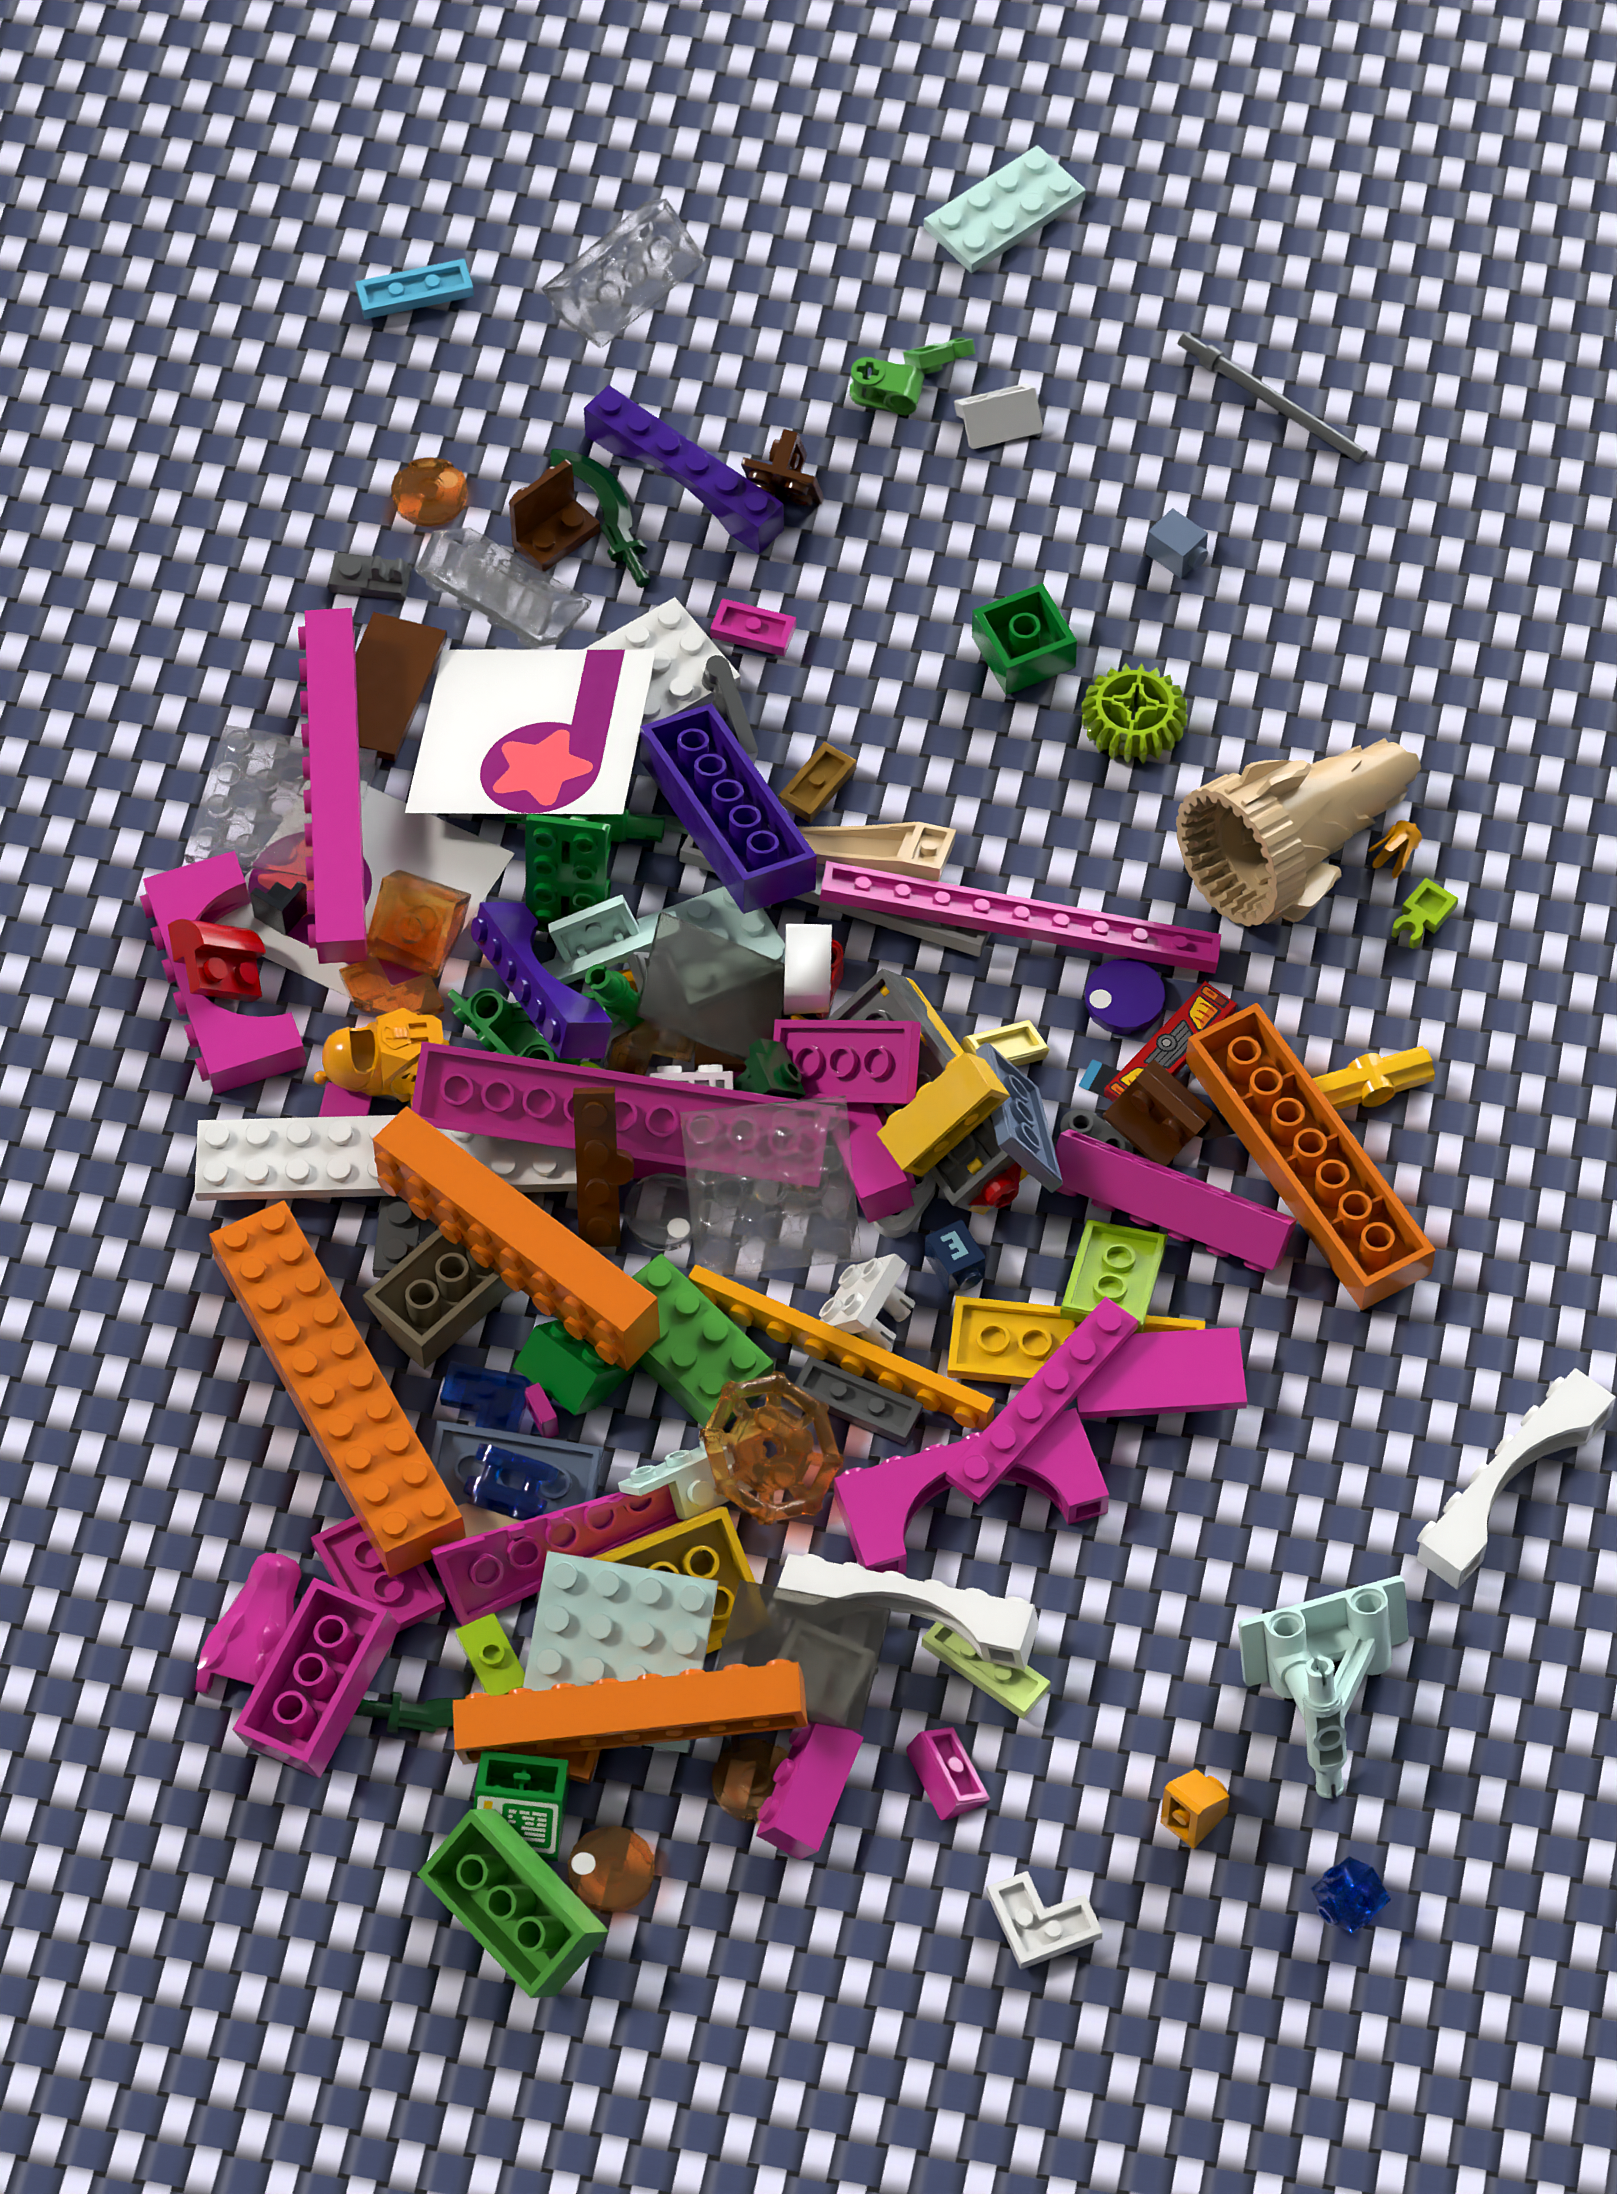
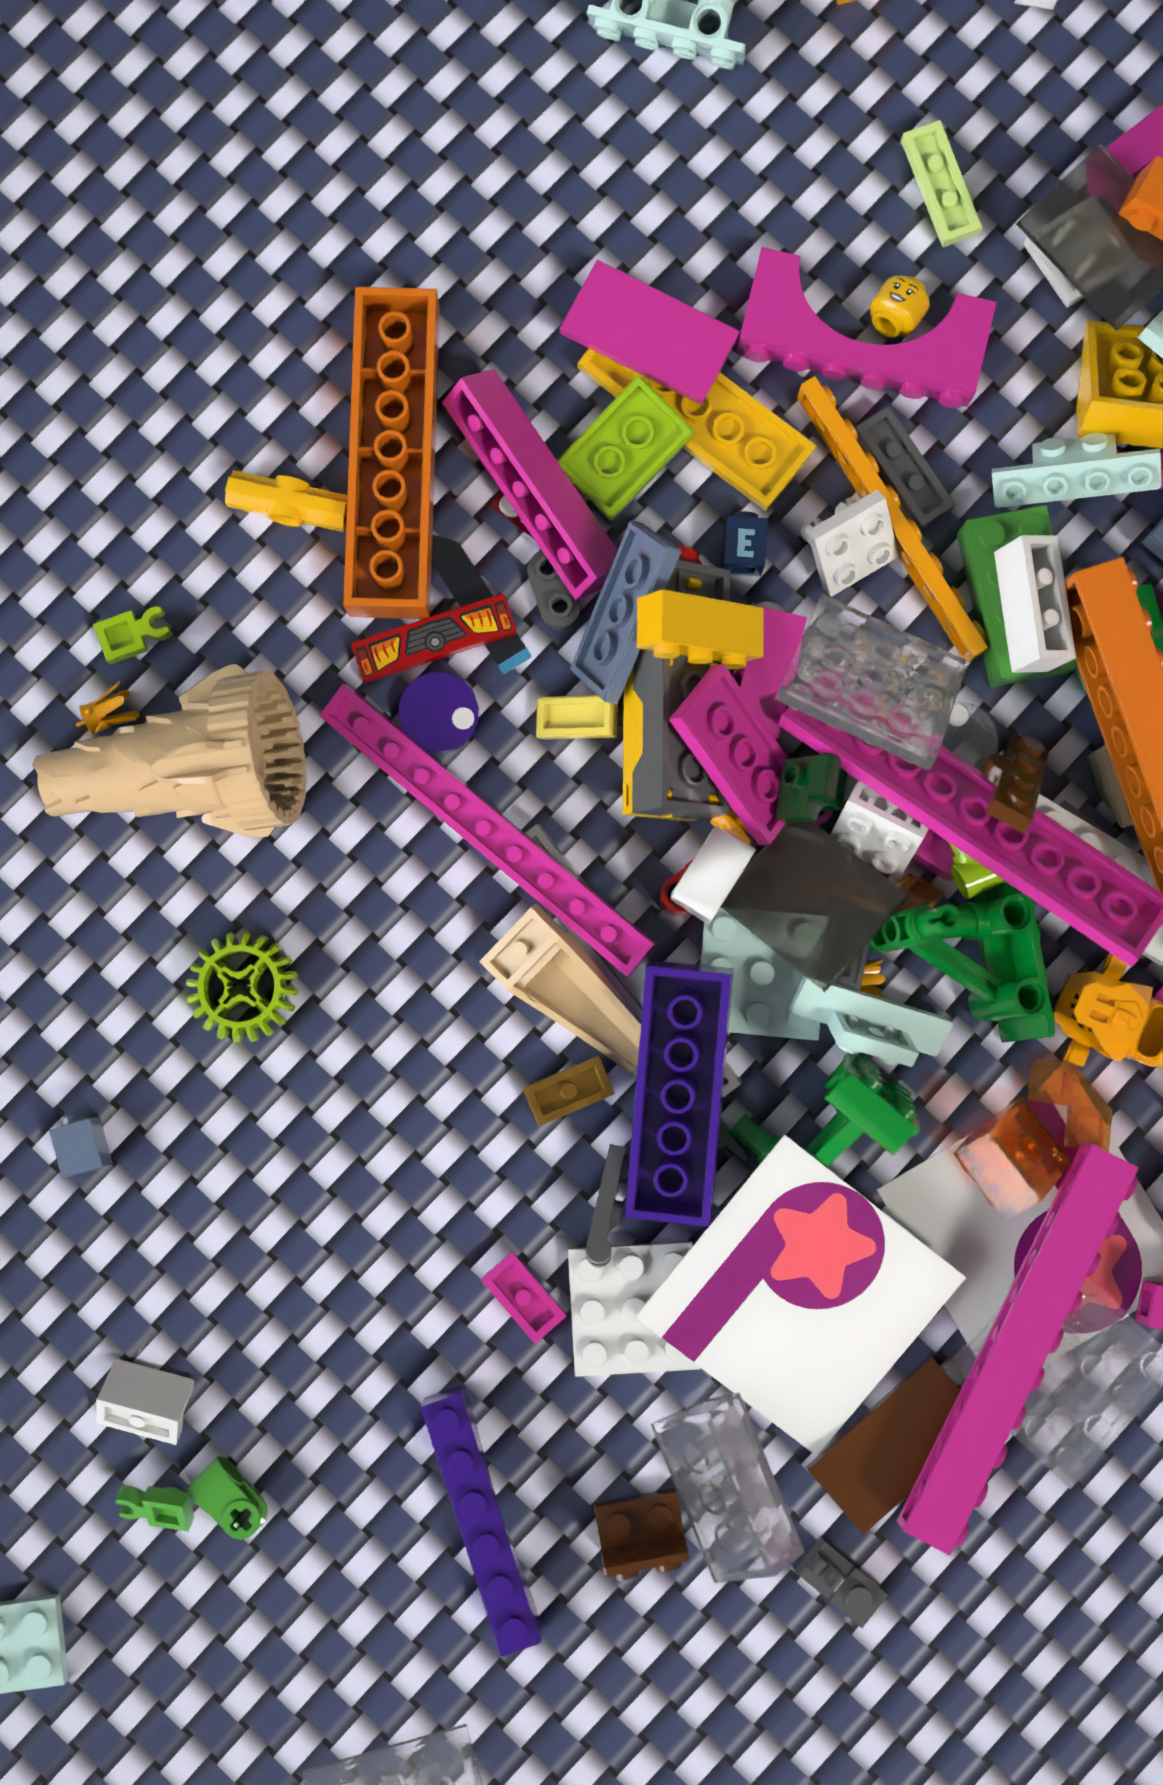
camera: 150 degrees left, 25 degrees up
black panel [250,881,308,936] -> none
clear orange tile [391,457,468,527] -> none
dark purple arch [471,902,613,1058] -> none
dark green sword [550,449,651,588] -> none
clear orange plate [699,1371,844,1526] -> none
reddish brown bracket [741,429,824,506] -> none
white arch [773,1554,1039,1670] -> none
dark pink slope [906,1727,990,1820] -> none
dark pink plate [946,1296,1139,1505] -> none
green brick [972,583,1077,695] -> none
reddish brown bracket [1103,1060,1212,1167] -> none
white arch [1417,1368,1616,1590] -> none
none -> yellow head [870,275,930,338]
none -> white brick [994,535,1076,673]

